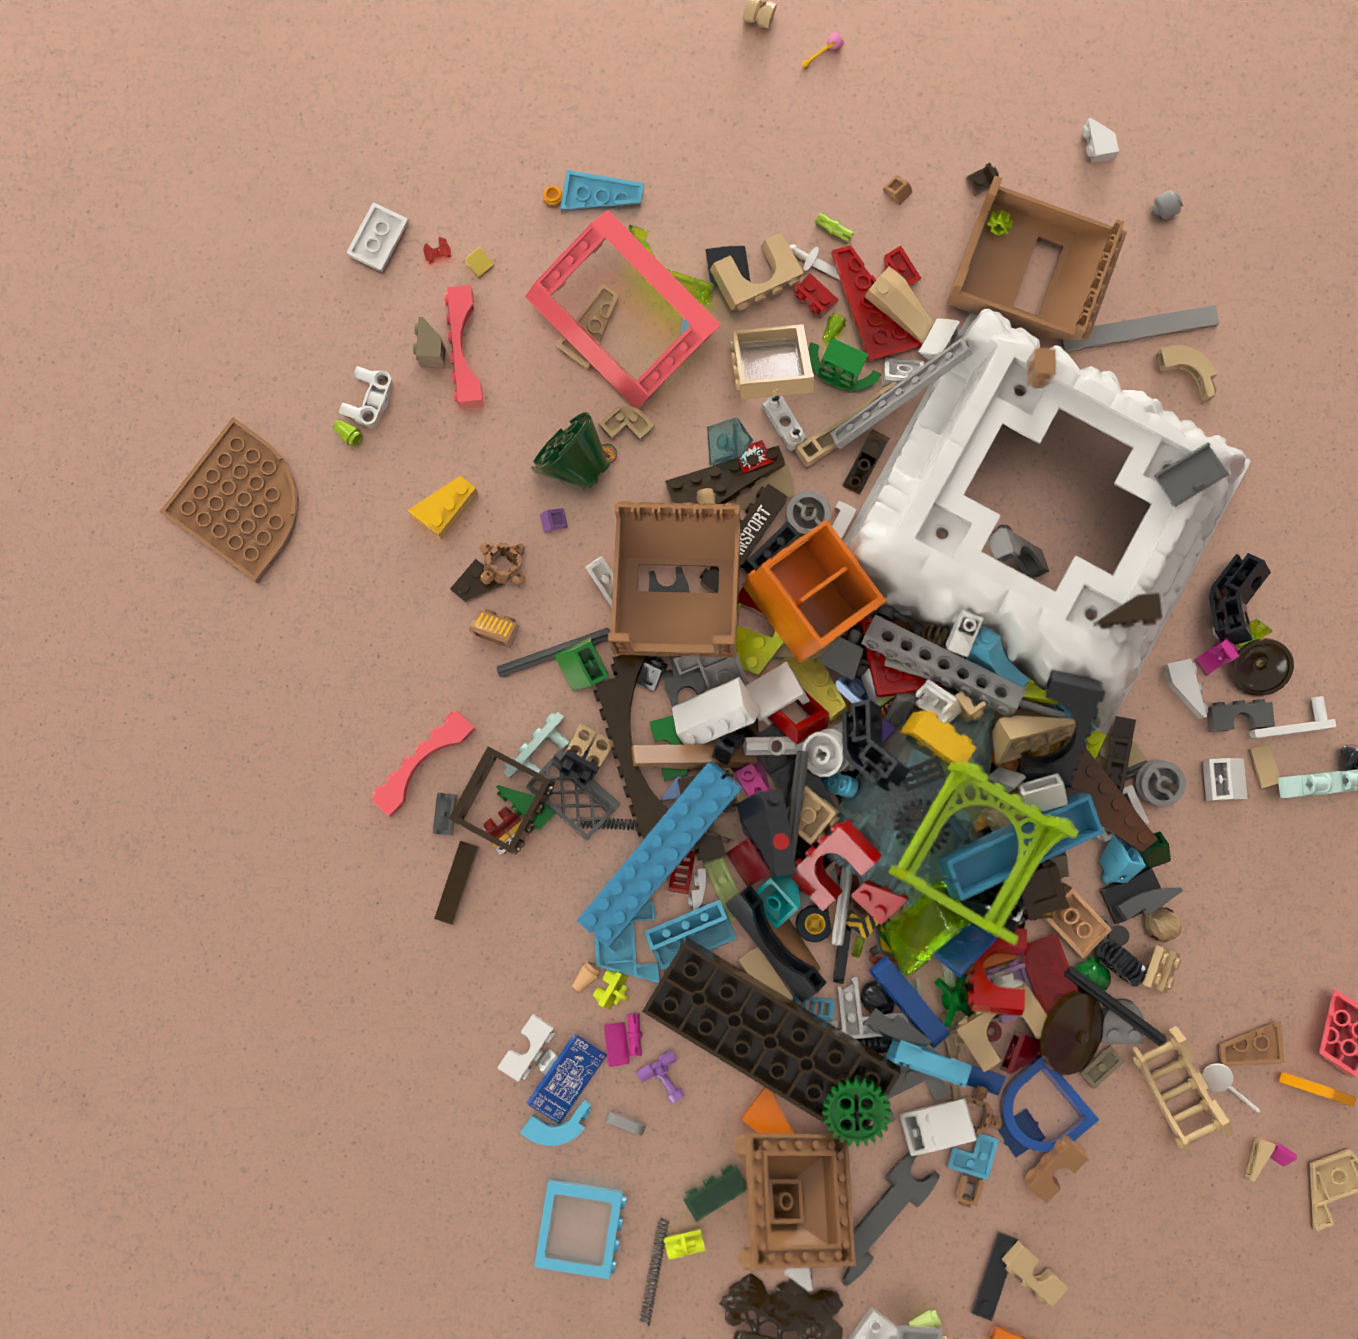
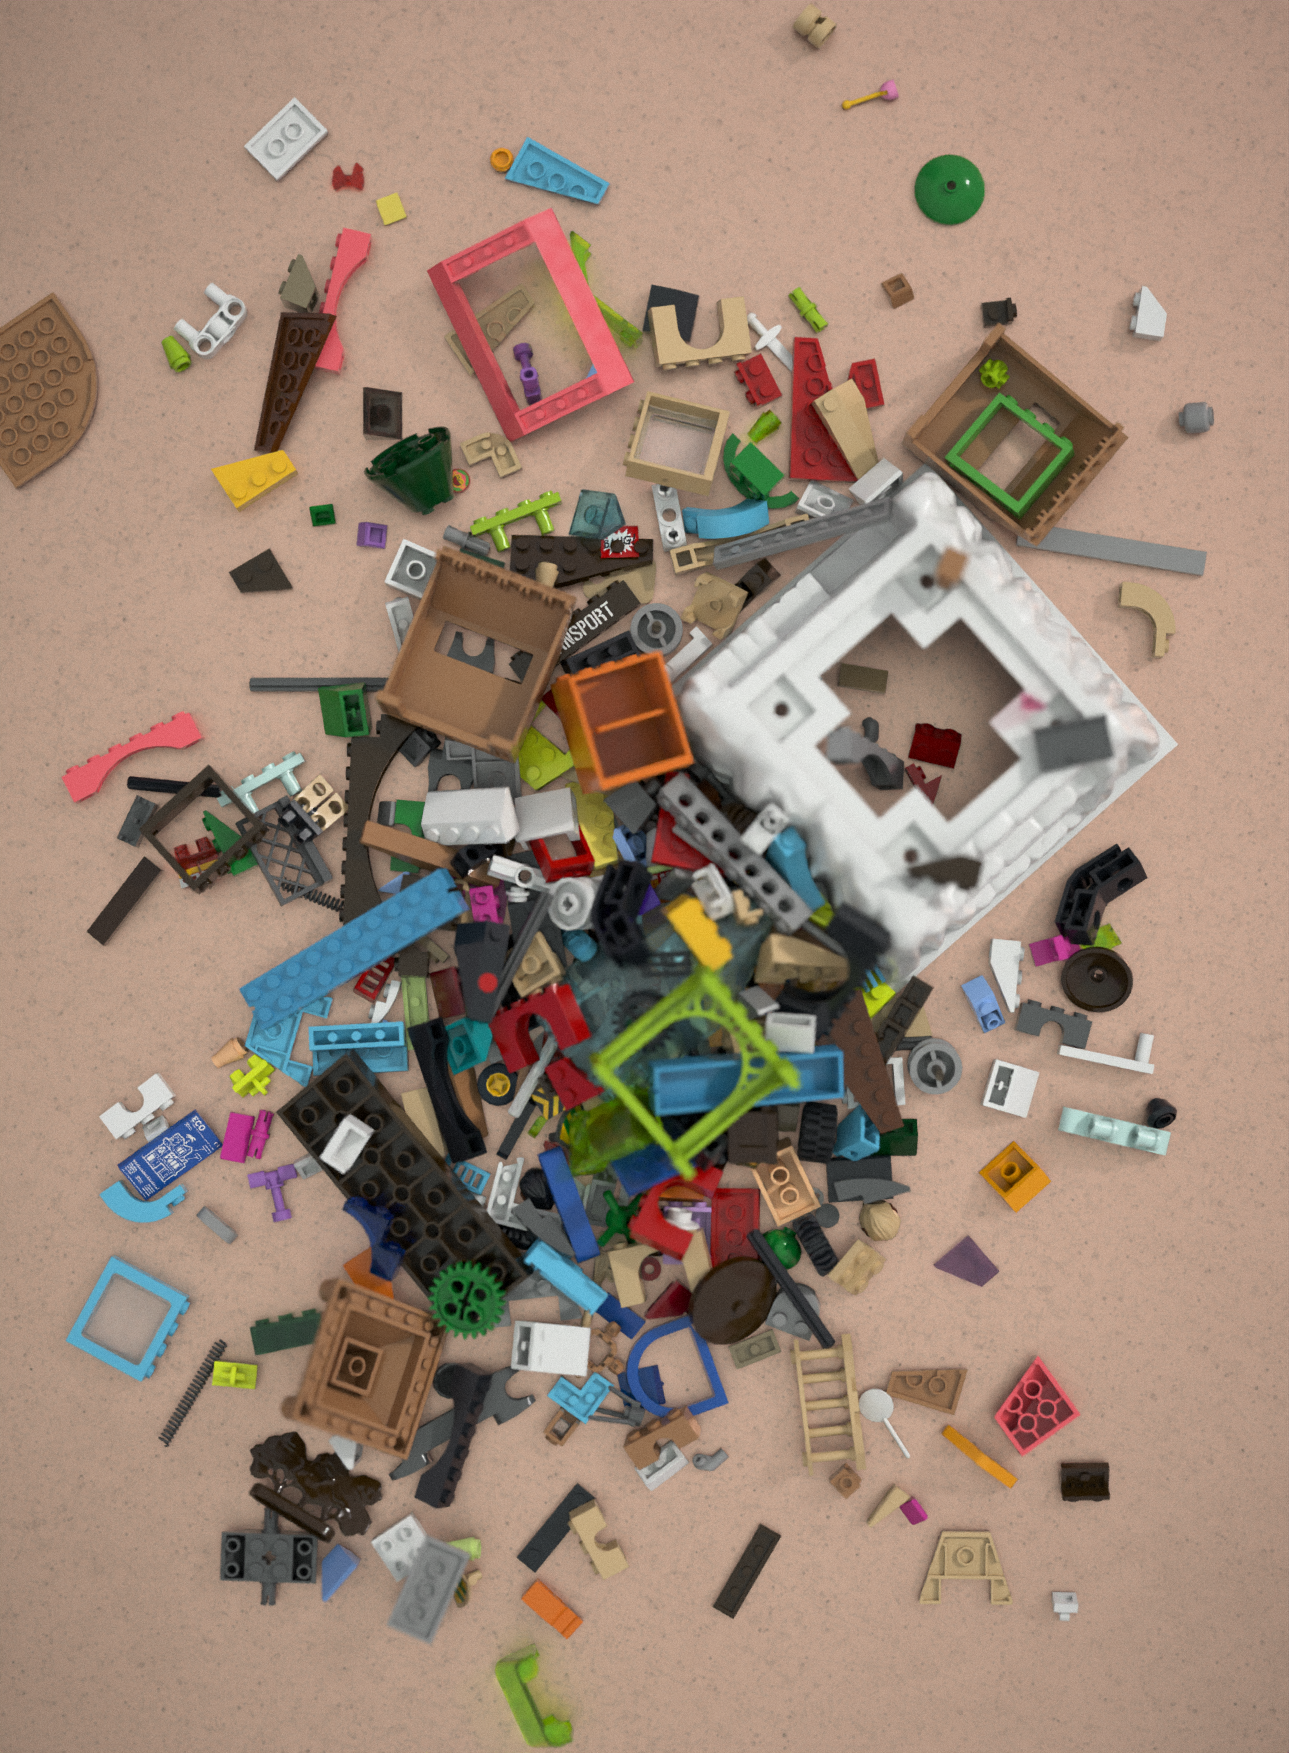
camera: 20 degrees right, 5 degrees up
medium nougat slope [469,609,519,649] -> none
medium nougat piece [479,541,526,586] -> none
tan tile [1249,744,1281,788] -> none
none -> black axle [127,776,221,798]
none -> reddish brown wing [254,312,337,453]
none -> white slope [294,1153,323,1180]
none -> green slope [309,504,336,526]
none -> white panel [320,1114,374,1174]
none -> clear blue arch [342,1196,406,1282]
none -> clear smoke slope [363,387,402,440]
none -> light grey slope [377,801,396,826]
none -> white brick [385,539,436,600]
none -> black arch [414,1363,493,1509]
none -> dark grey hair [433,1362,458,1399]
none -> light grey axle [443,525,490,556]
none -> lime plate [470,491,562,553]
none -> white plate [506,885,530,902]
none -> medium lavender bar [513,343,542,405]
none -> light grey slope [586,1148,617,1228]
none -> dark grey plant [588,1386,645,1427]
none -> white slope [634,1440,689,1491]
none -> tan panel [680,572,748,640]
none -> medium azure arch [682,499,769,539]
none -> light grey arm [692,1448,729,1471]
none -> dark brown tile [713,1523,781,1619]
none -> black tyre [797,1101,838,1164]
none -> medium nougat window [828,1463,862,1499]
none -> tan slope [838,663,888,694]
none -> red slope [904,763,942,805]
none -> red bracket [908,723,962,769]
none -> green dish [914,154,985,225]
none -> clear purple wing [933,1235,1000,1287]
none -> bright green window [945,392,1075,520]
none -> light blue slope [961,975,1005,1034]
none -> light orange slope [979,1141,1051,1213]
none -> clear pink slope [1019,692,1046,711]

